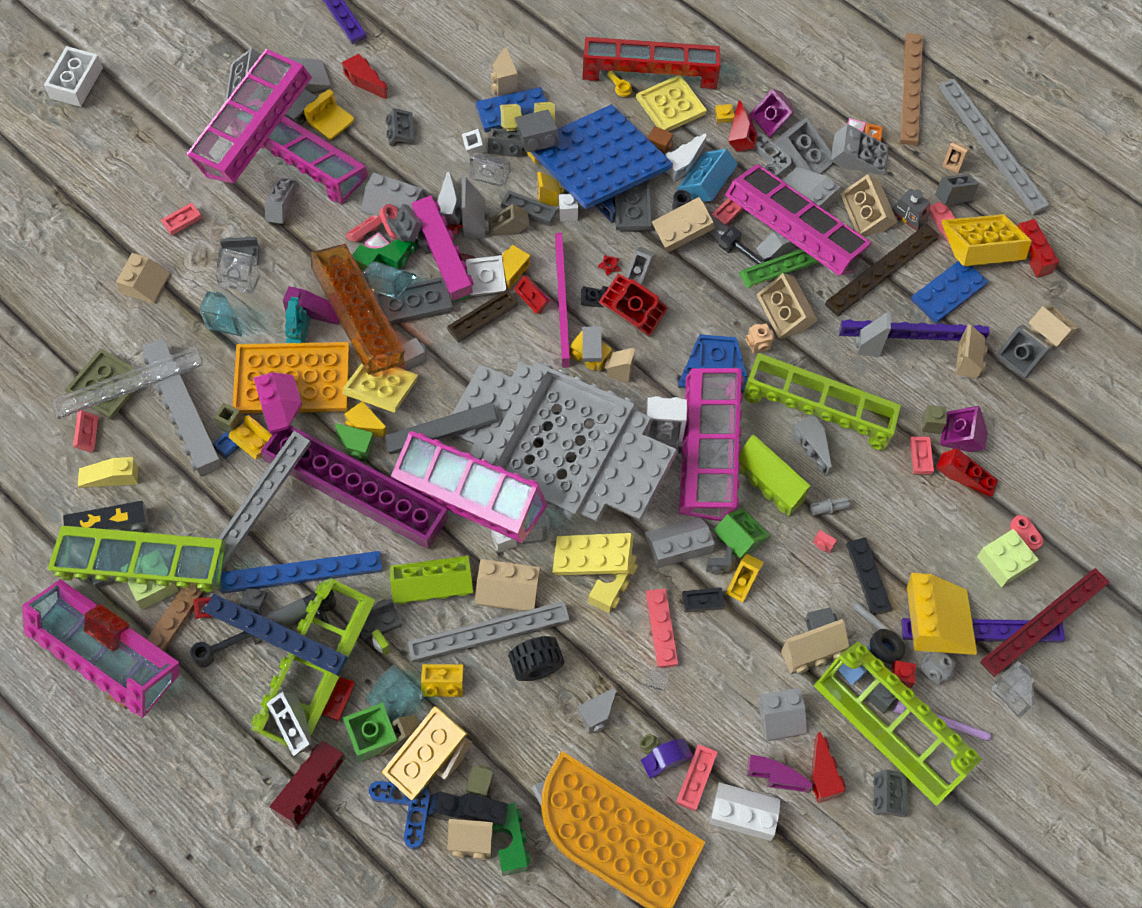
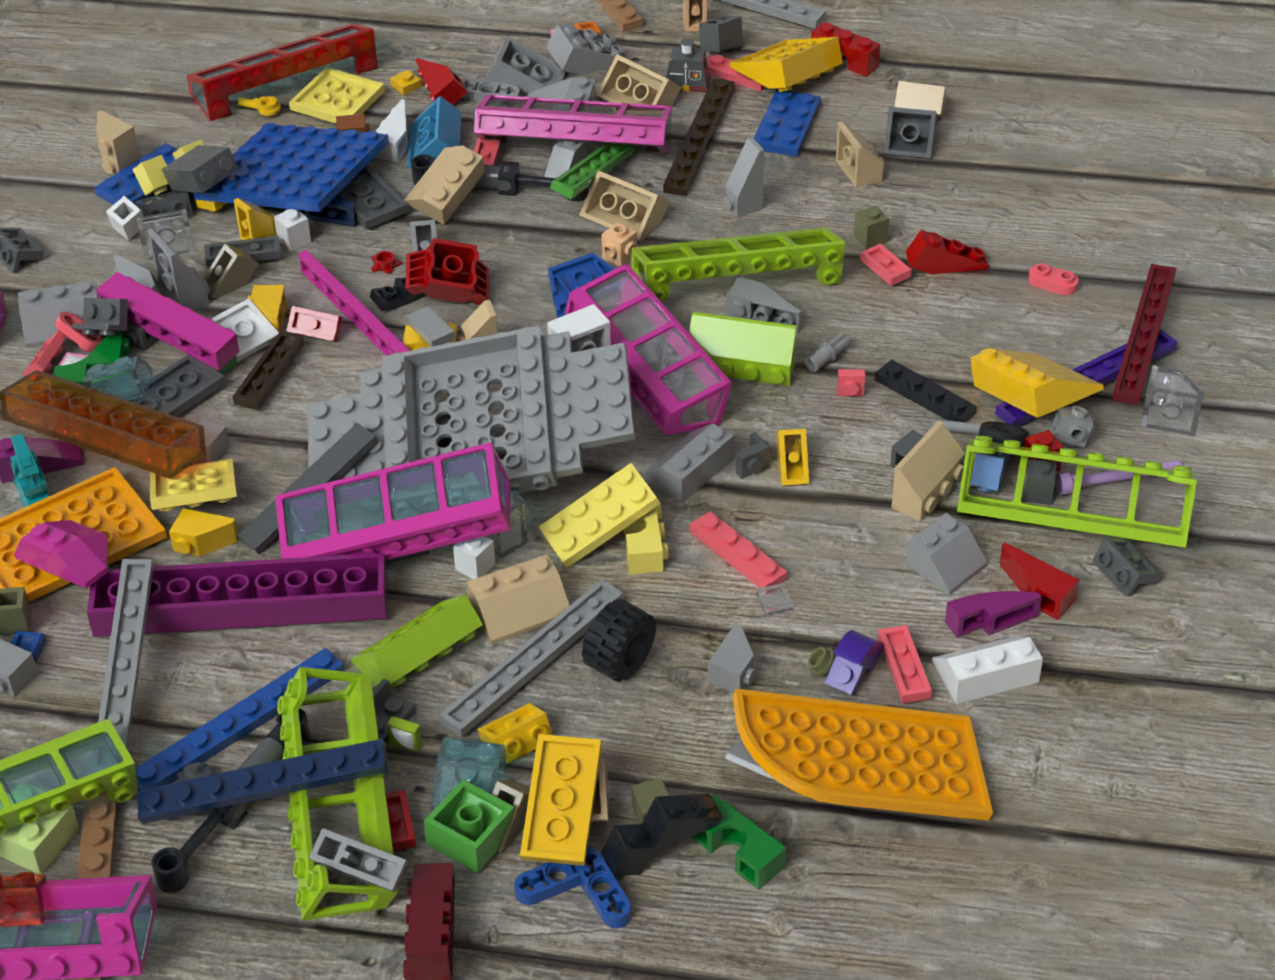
camera: 30 degrees left, 20 degrees down
red tile [193,597,212,619] -> none
yellow bracket [229,415,272,460] -> none
bright green slope [335,423,374,461] -> none
tan slope [447,819,494,860] -> none
black plate [682,587,725,613] -> none
bright green slope [713,509,771,558] -> none
magenta slope [750,89,794,138] -> none
dark purple plate [839,319,990,341] -> none
magenta slope [940,406,988,452] -> none
yellowish green brick [977,529,1039,588] -> none

